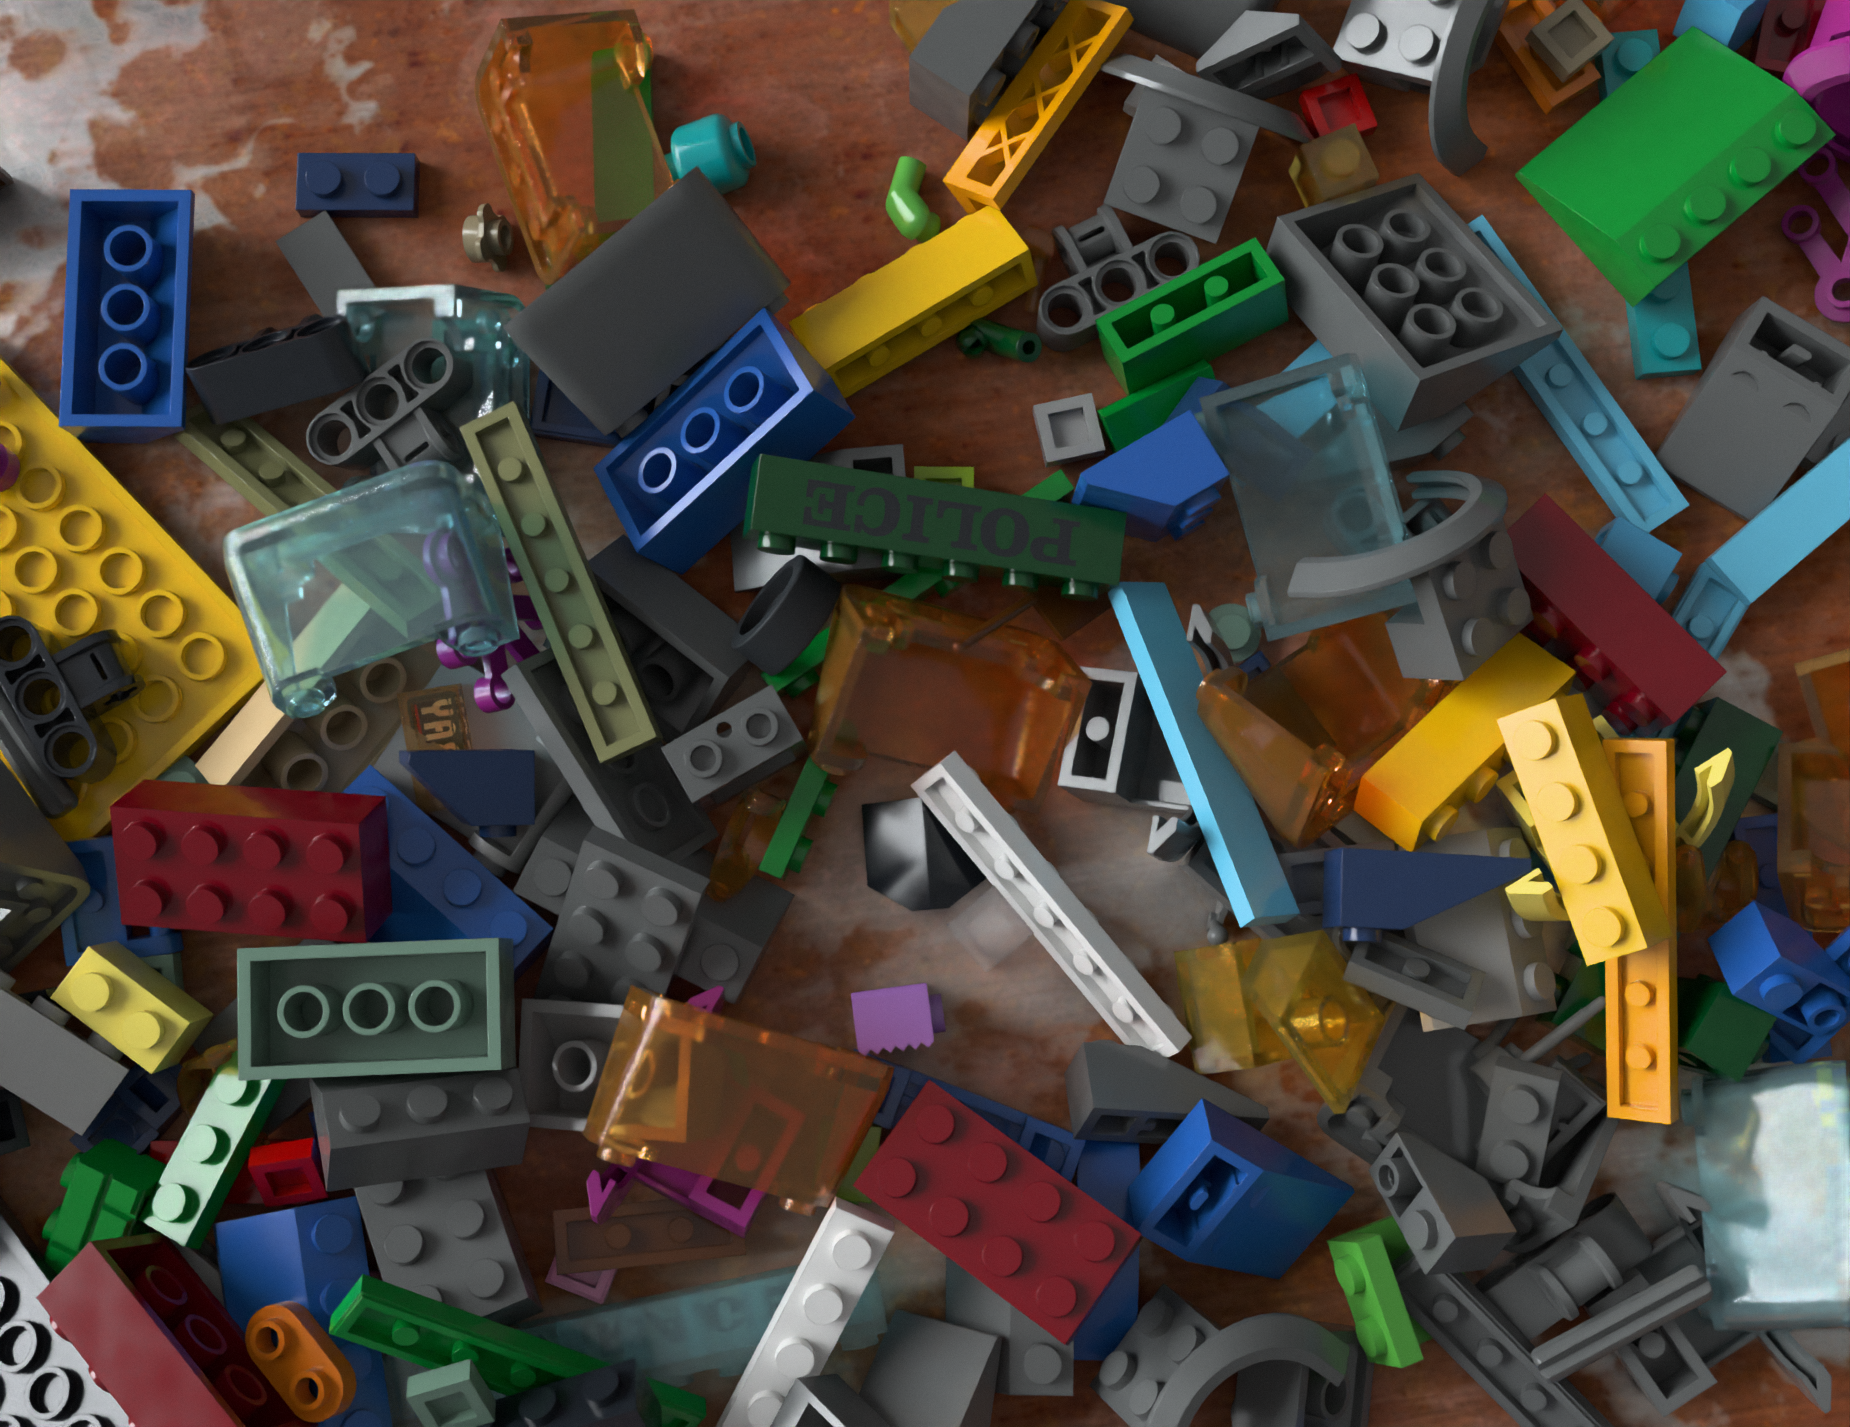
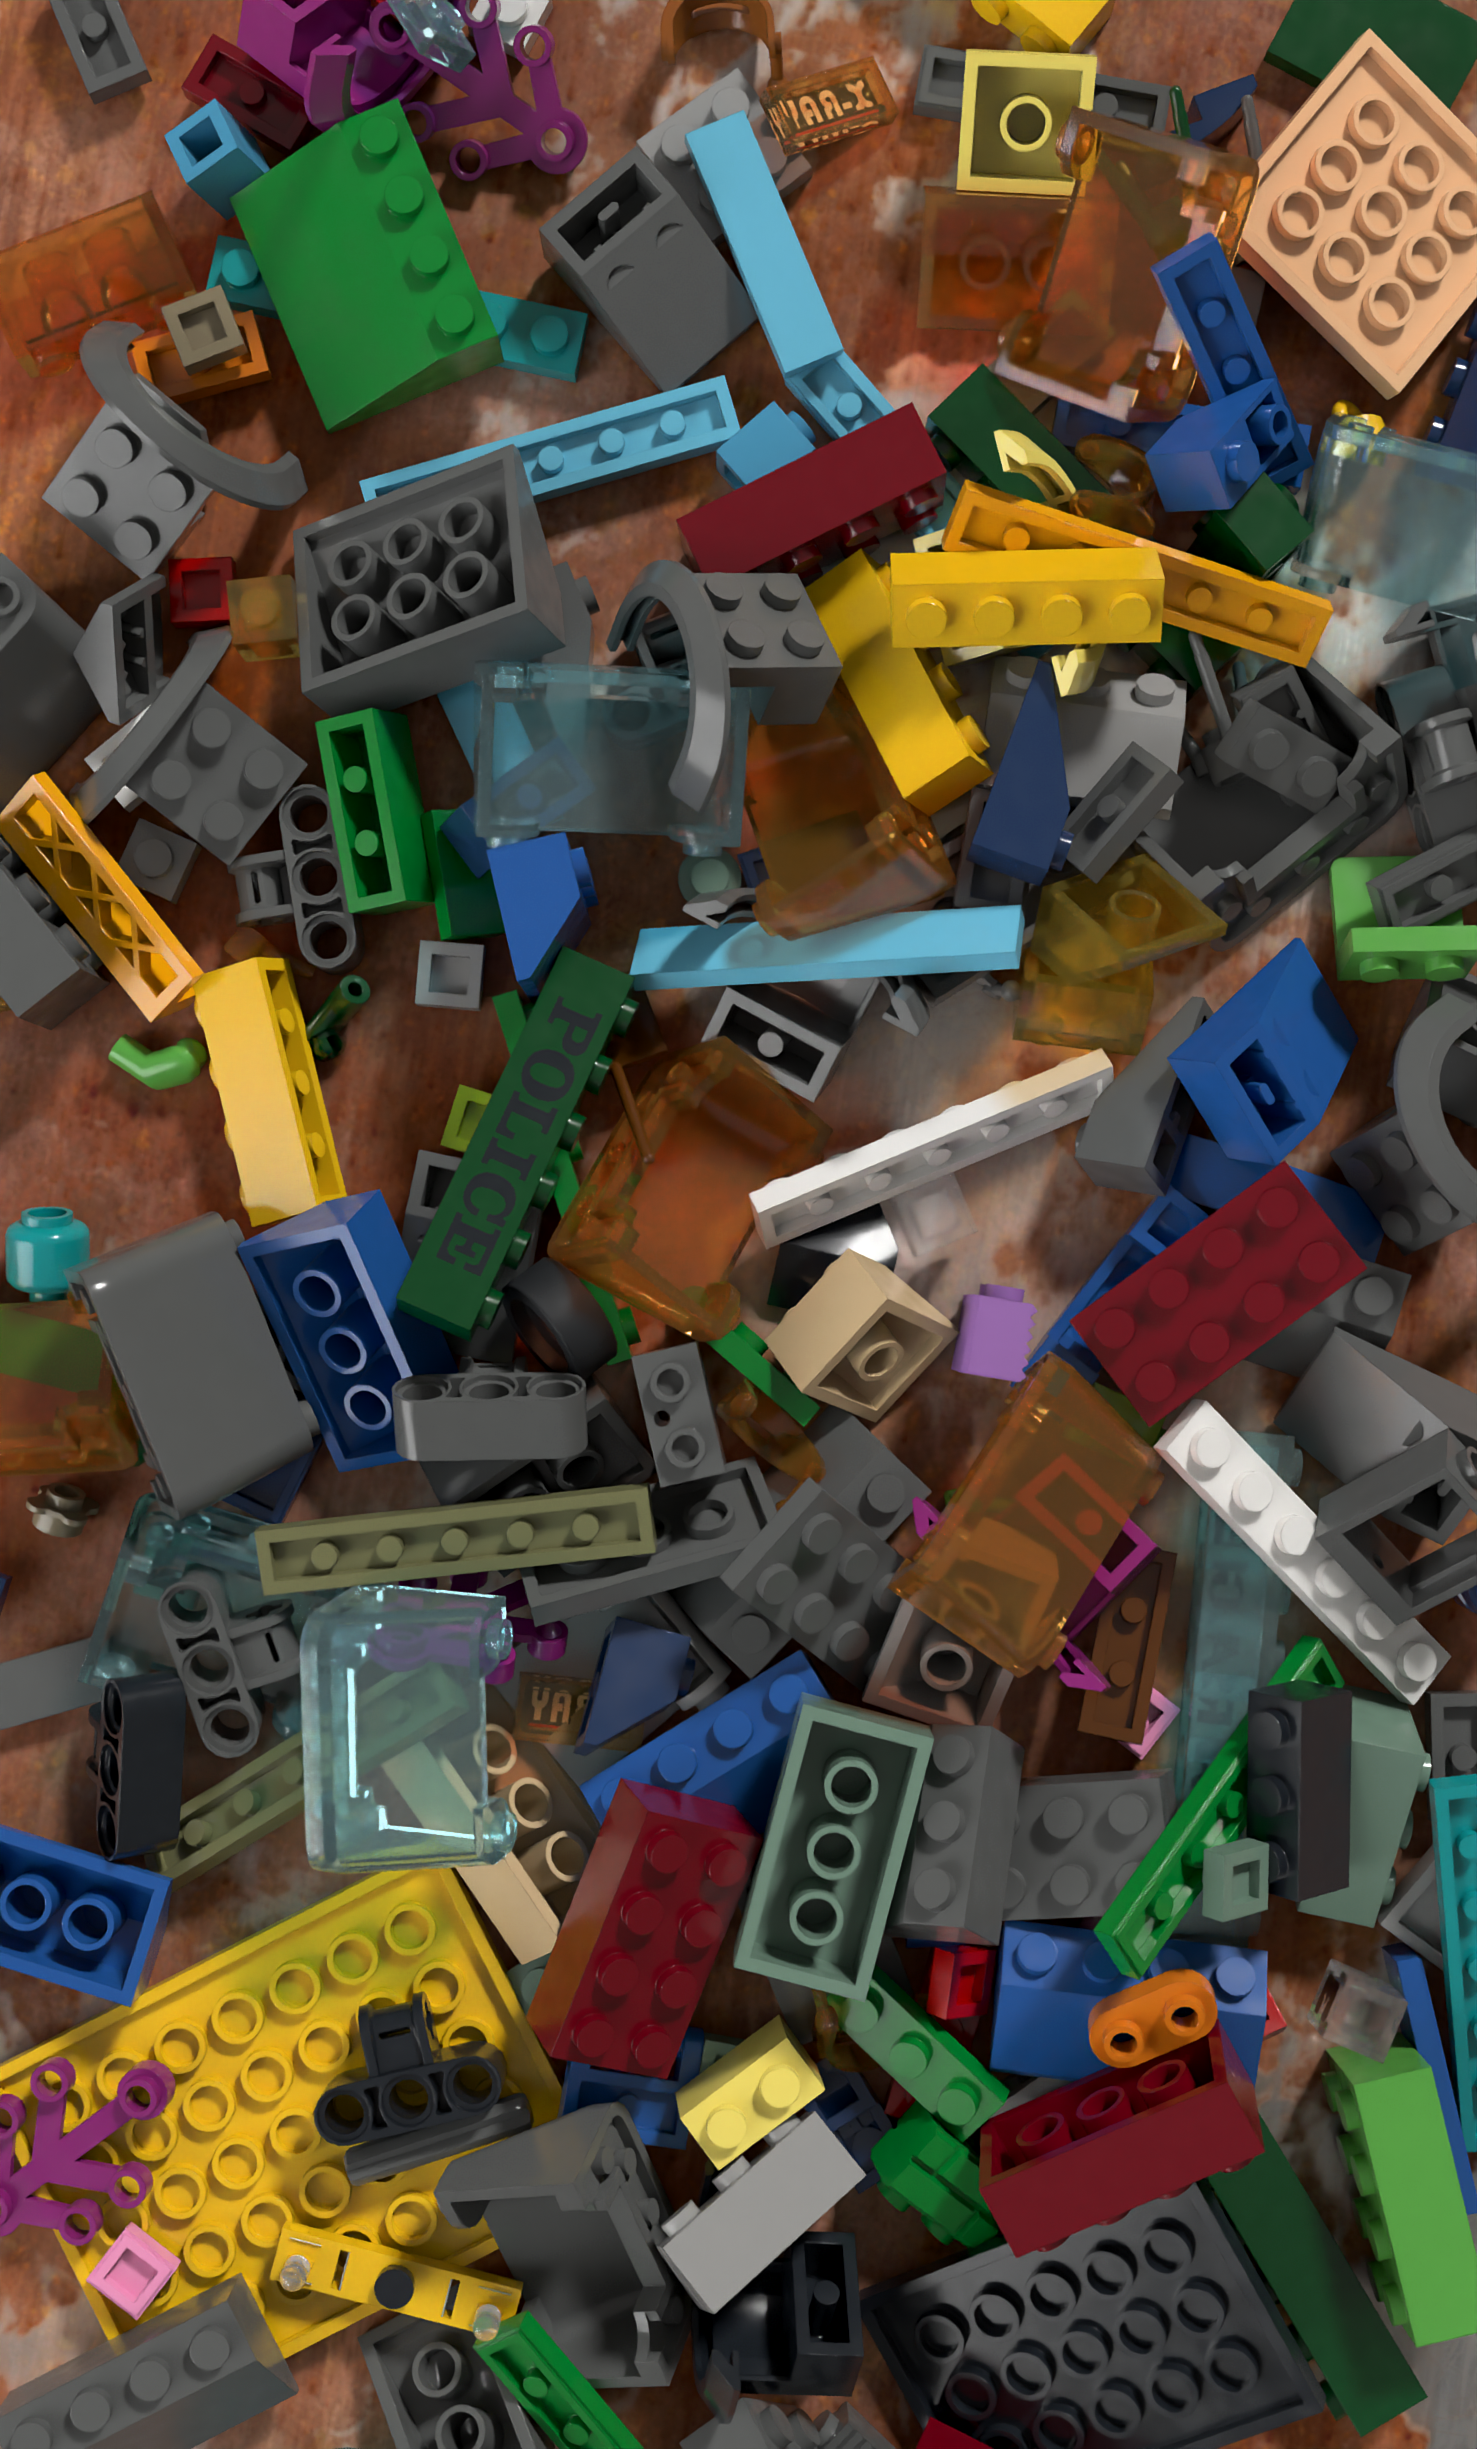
camera: 70 degrees left, 5 degrees up
dark grey slope [1368,1131,1517,1276] -> none
none -> light grey plate [118,818,202,904]
none -> dark grey piece [392,1356,588,1461]
none -> tan slope [764,1248,960,1423]

